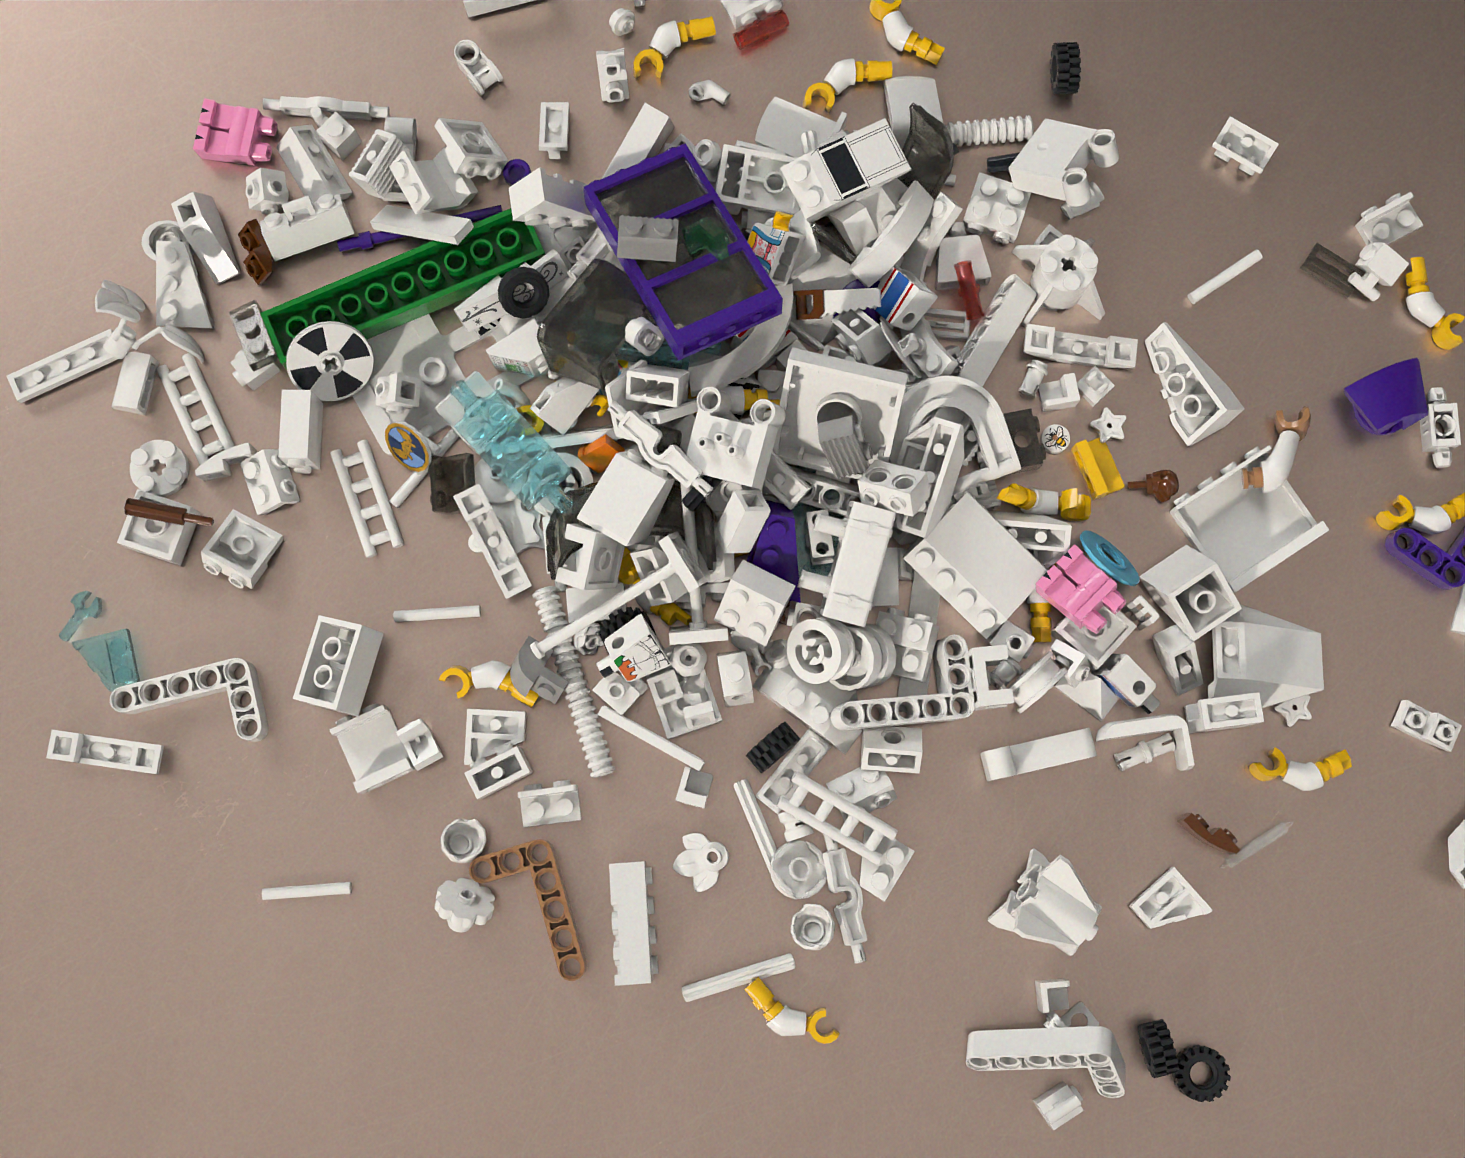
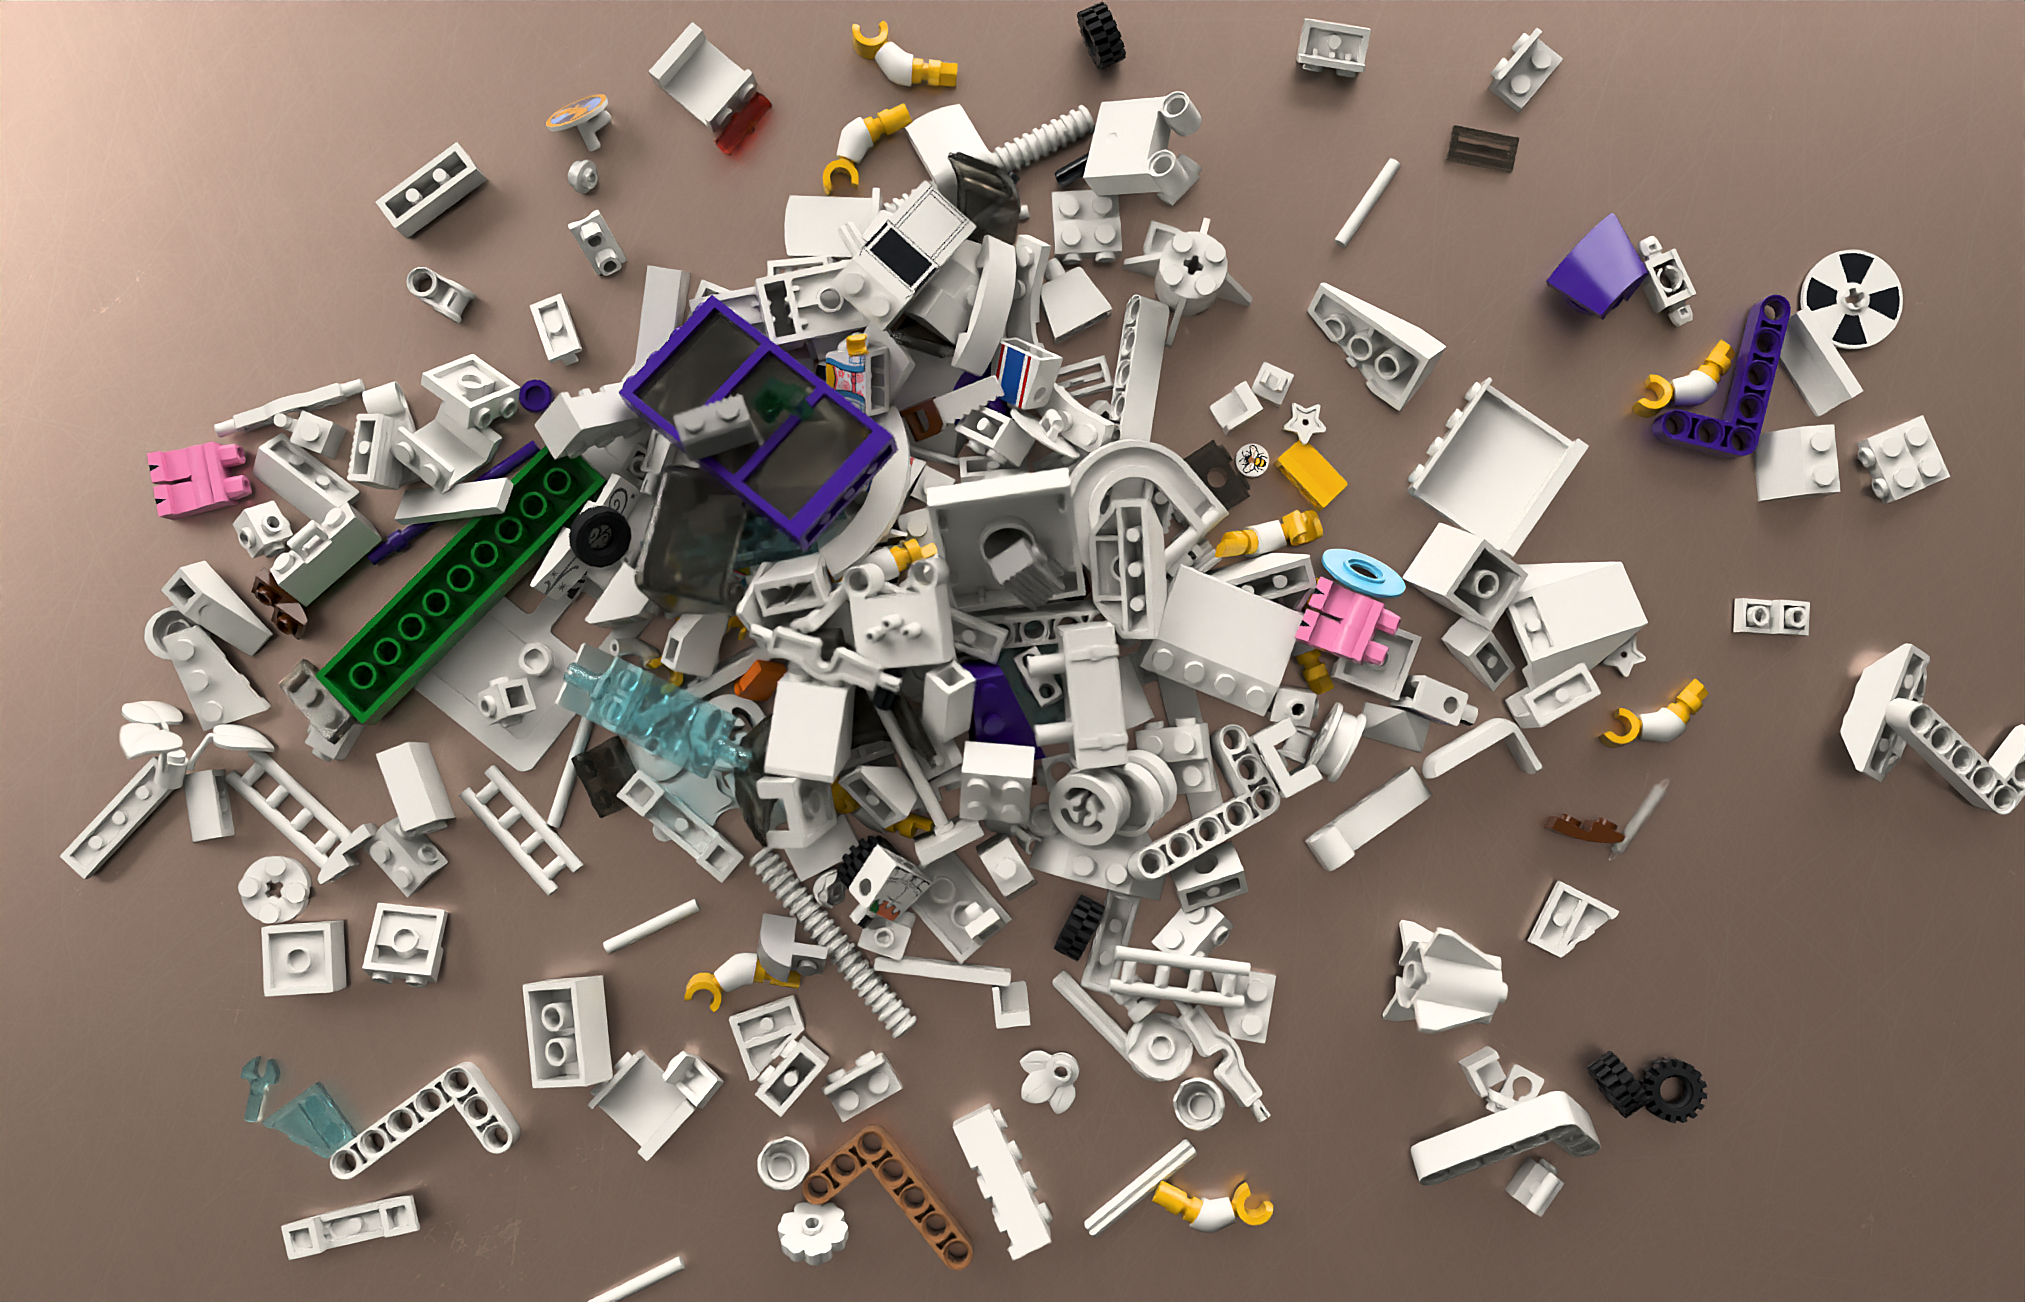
camera: 20 degrees left, 5 degrees up
reddish brown axle [124,498,214,526] -> none
white piece [286,321,374,401] -> none
shield [385,421,441,472] -> none
white tile [530,531,708,659] -> none
white plate [625,317,664,356] -> none
yellow piece [633,16,716,79] -> none
white tile [647,669,684,707] -> none
white plate [670,643,707,677] -> none
white arm [688,80,731,105] -> none
white tile [693,139,721,169] -> none
white brick [858,460,930,517] -> none
clear red pin [954,260,985,320] -> none
white pin [1019,360,1048,398] -> none
white slope [1023,324,1138,368] -> none
white bracket [1050,639,1091,688] -> none
white pin [1114,733,1176,771] -> none
white tile [1121,595,1160,631] -> none
reddish brown piece [1128,470,1179,502] -> none
piece [1241,406,1311,493] -> none
white brick [1348,242,1409,301] -> none
yellow piece [1405,257,1465,350] -> none

